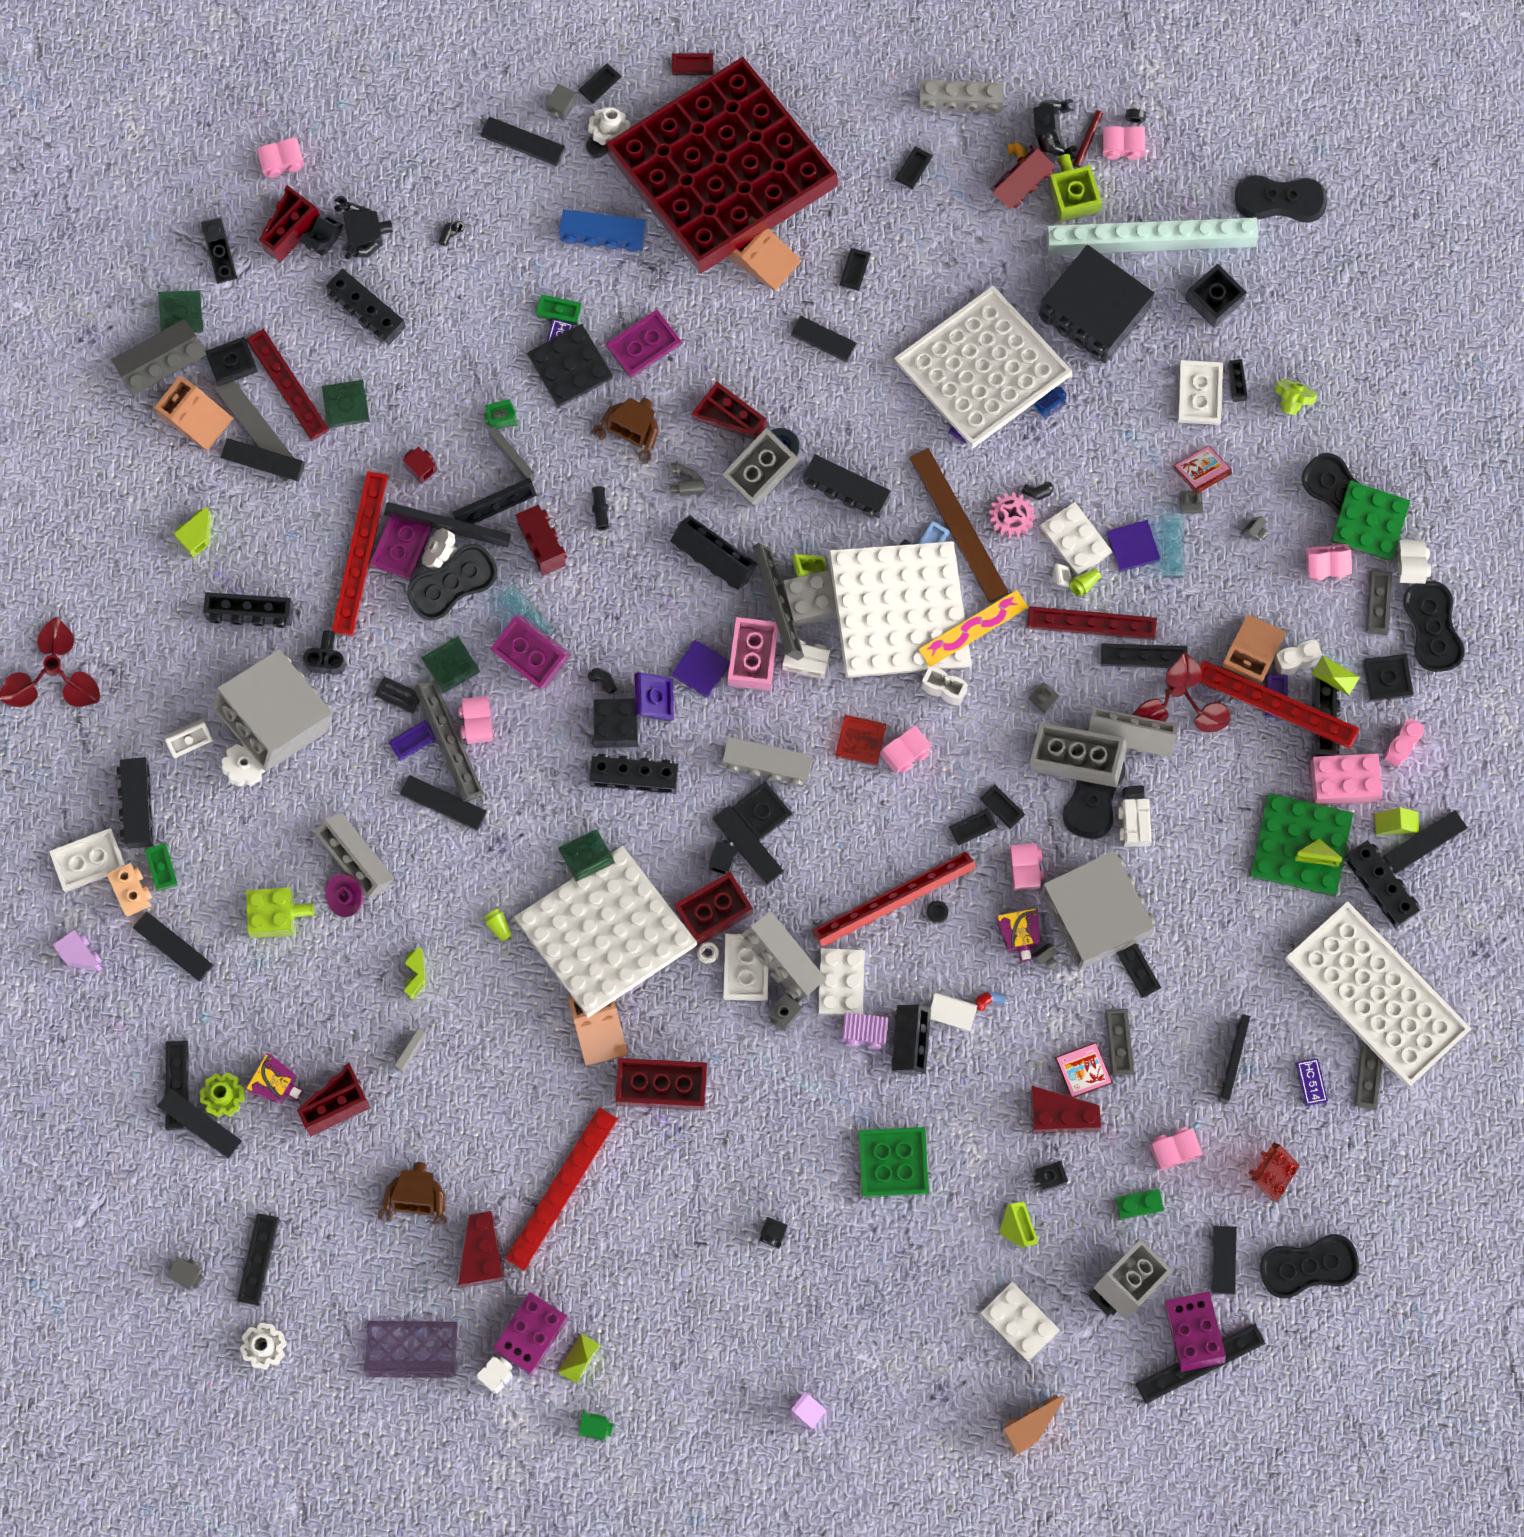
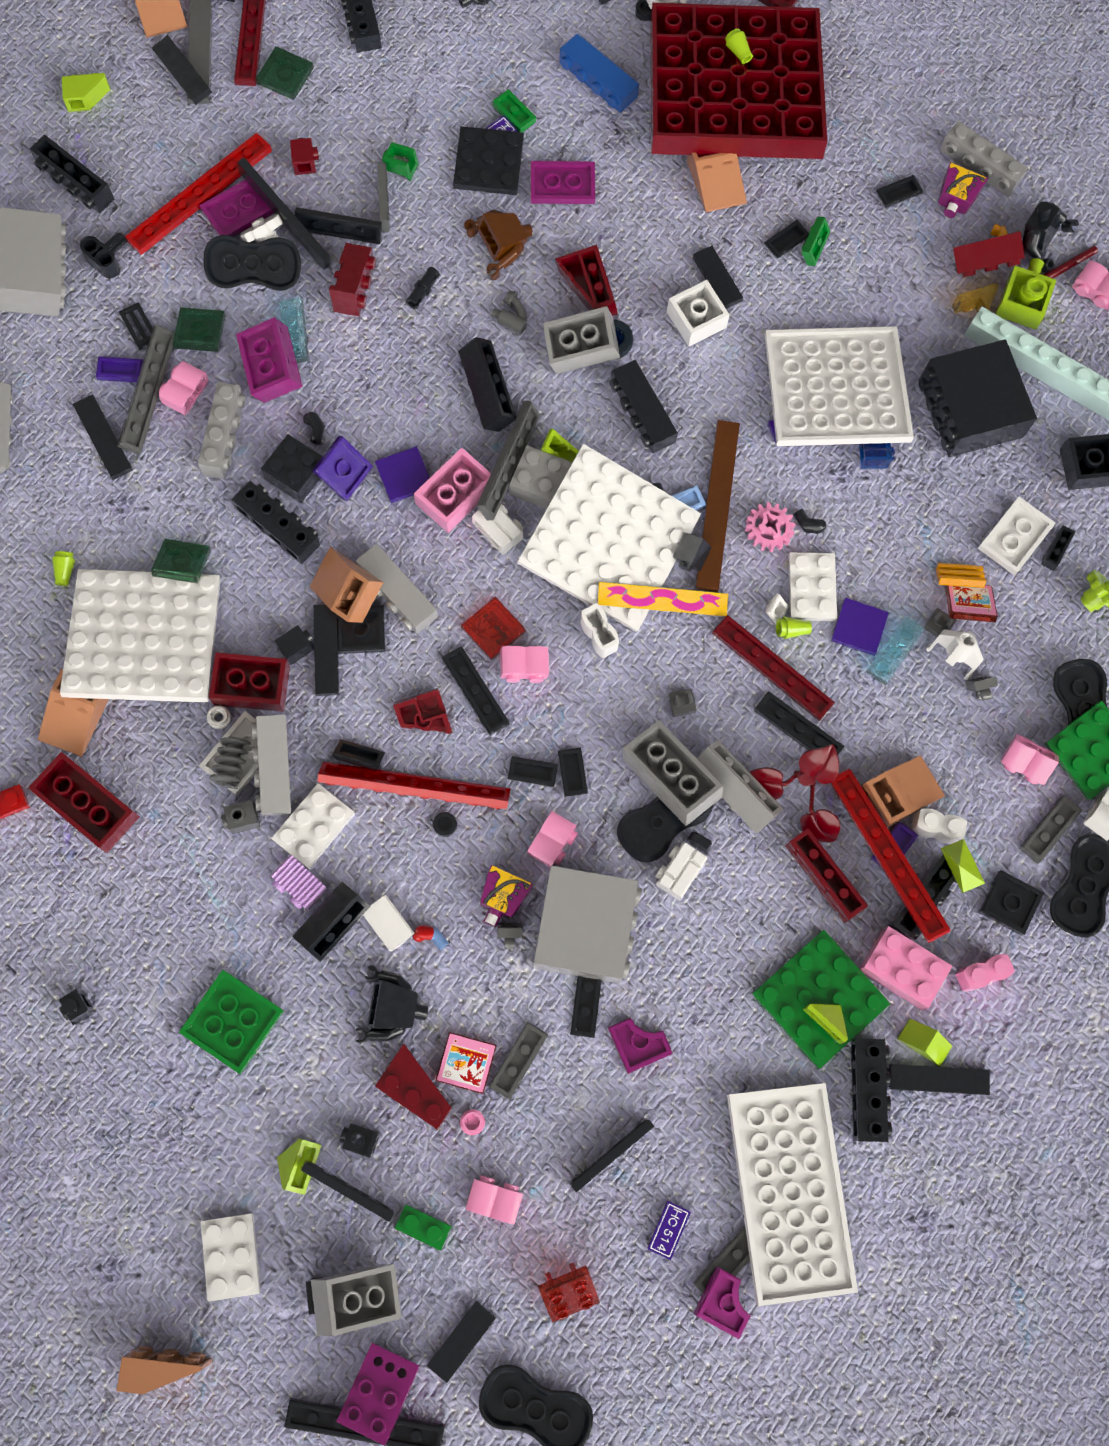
camera: 30 degrees right, 0 degrees up
none -> light grey brick [198,382,246,479]
none -> dark grey piece [209,736,251,789]
none -> black tile [301,1159,394,1222]
none -> nougat slope [310,547,384,623]
none -> black tile [332,739,385,771]
none -> black torso [355,965,428,1043]
none -> dark red slope [393,688,452,734]
none -> black tile [442,646,510,736]
none -> bright pink plate [460,1109,485,1135]
none -> magenta tile [608,1018,673,1074]
none -> white brick [667,280,730,347]
none -> black brick [673,532,712,572]
none -> magenta tile [693,1266,751,1339]
none -> lime cone [725,29,753,64]
none -> dark red brick [785,828,868,923]
none -> green plate [801,216,831,266]
none -> white piece [926,630,984,680]
none -> light orange tile [936,563,986,588]
none -> torso [938,162,988,218]
none -> clear yellow slope [952,283,999,313]
none -> lime tile [1023,277,1048,301]

